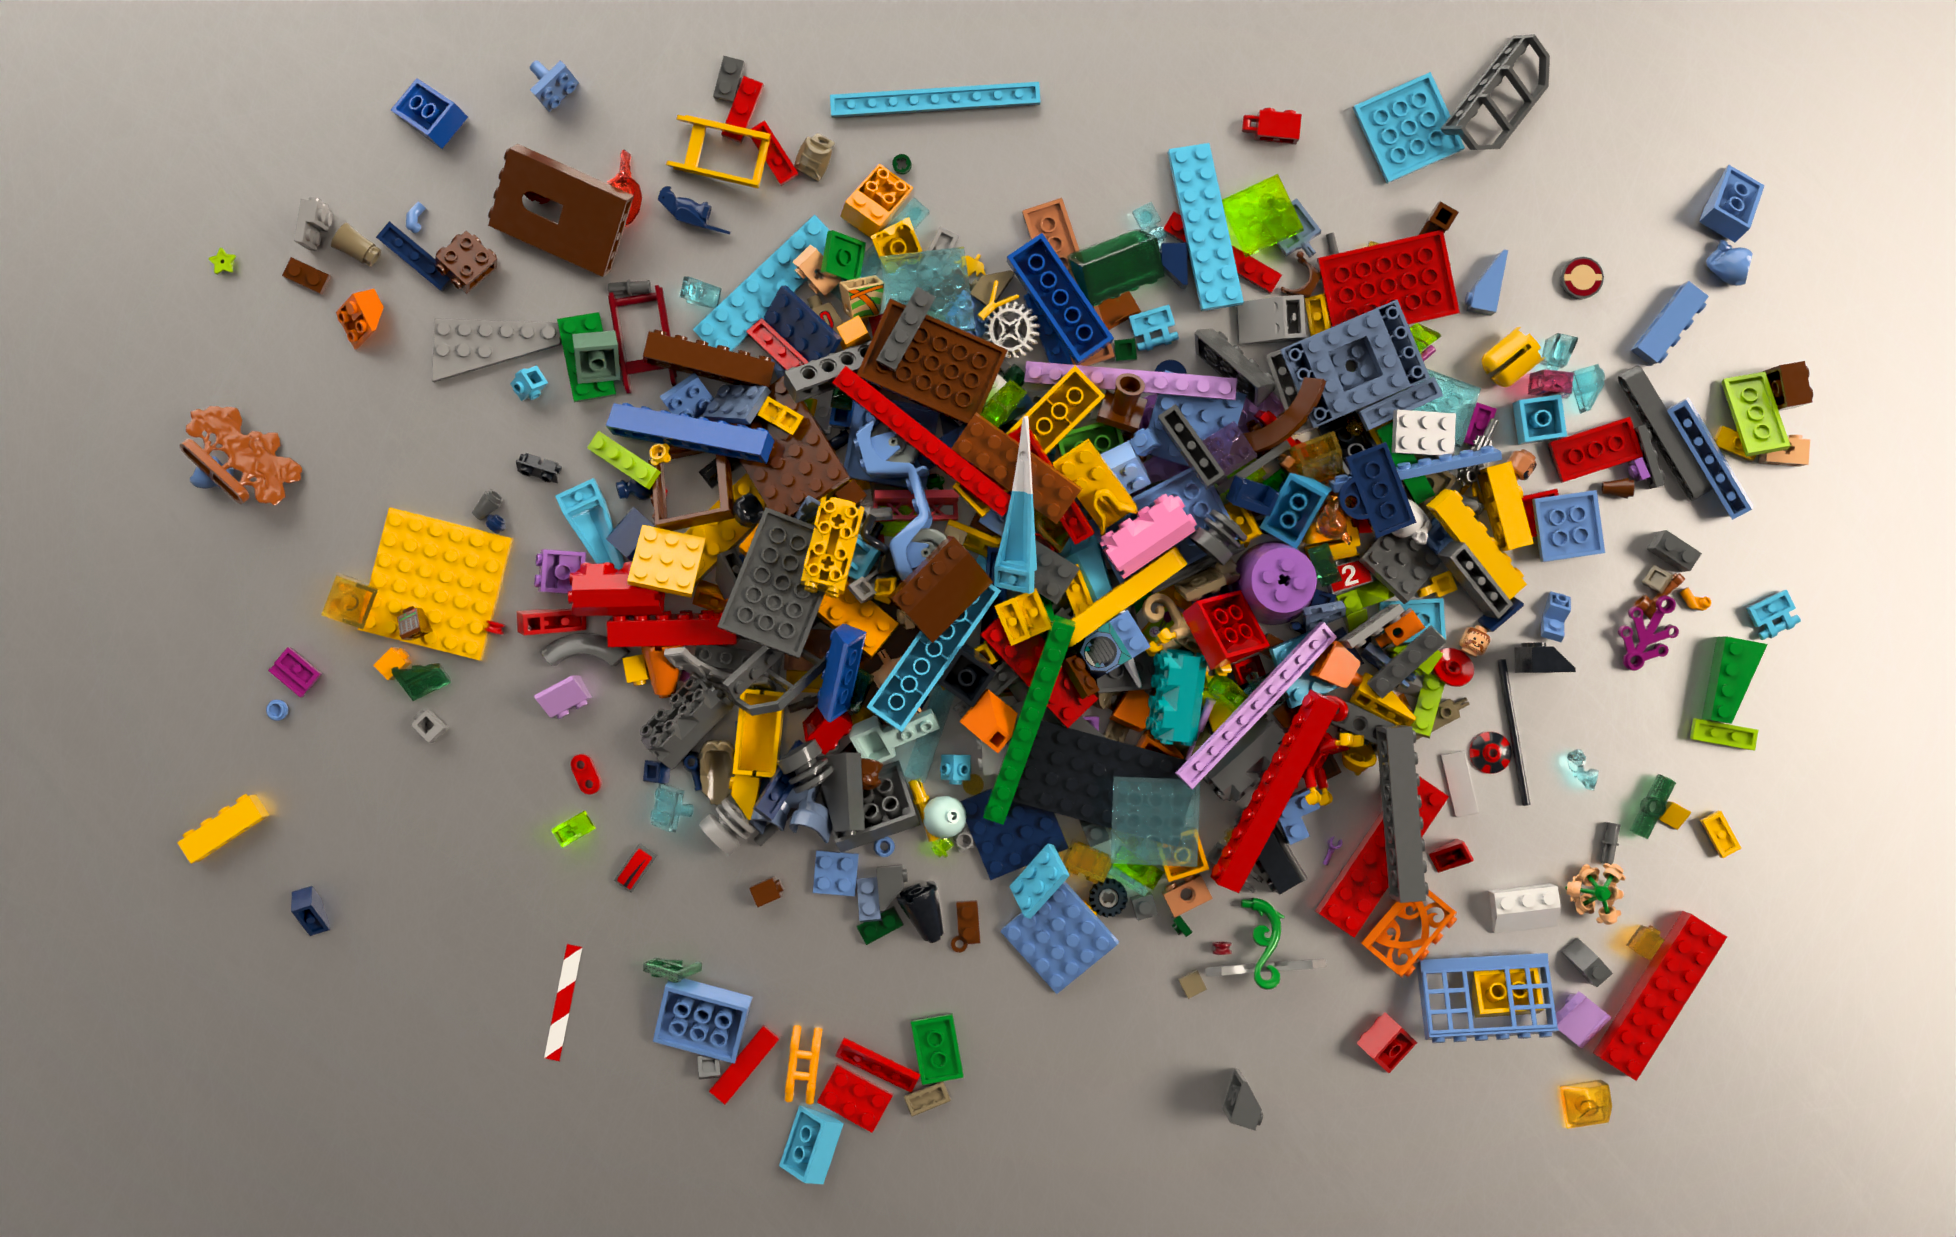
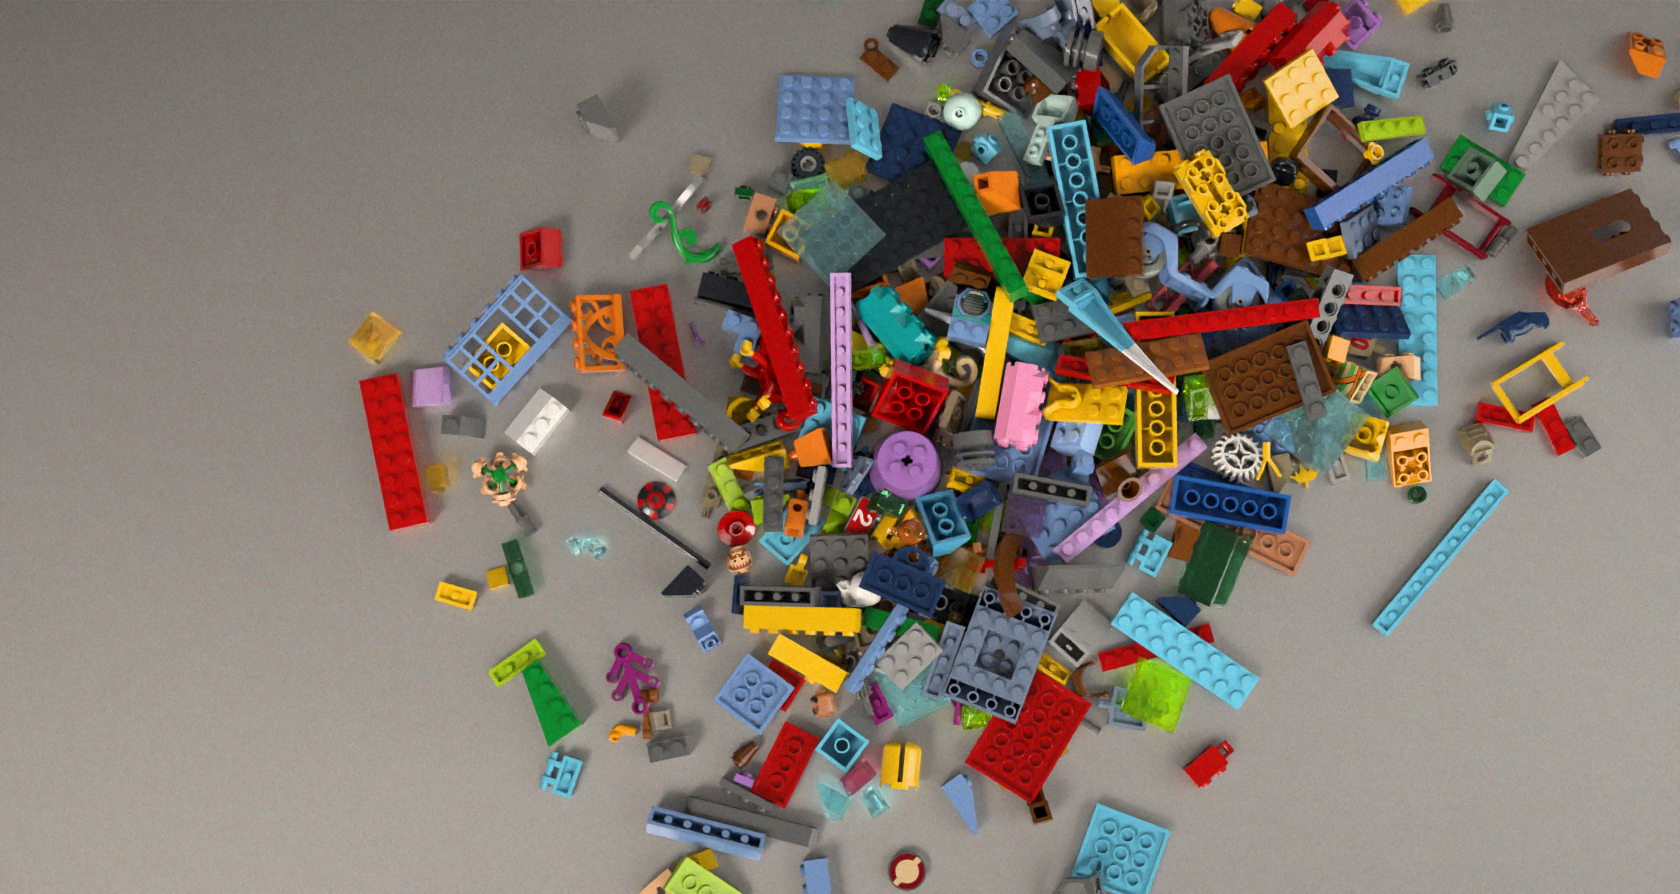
camera: 135 degrees right, 5 degrees down
dark blue plate [485,514,506,534] -> none
clear light blue plate [1132,202,1167,245] -> none

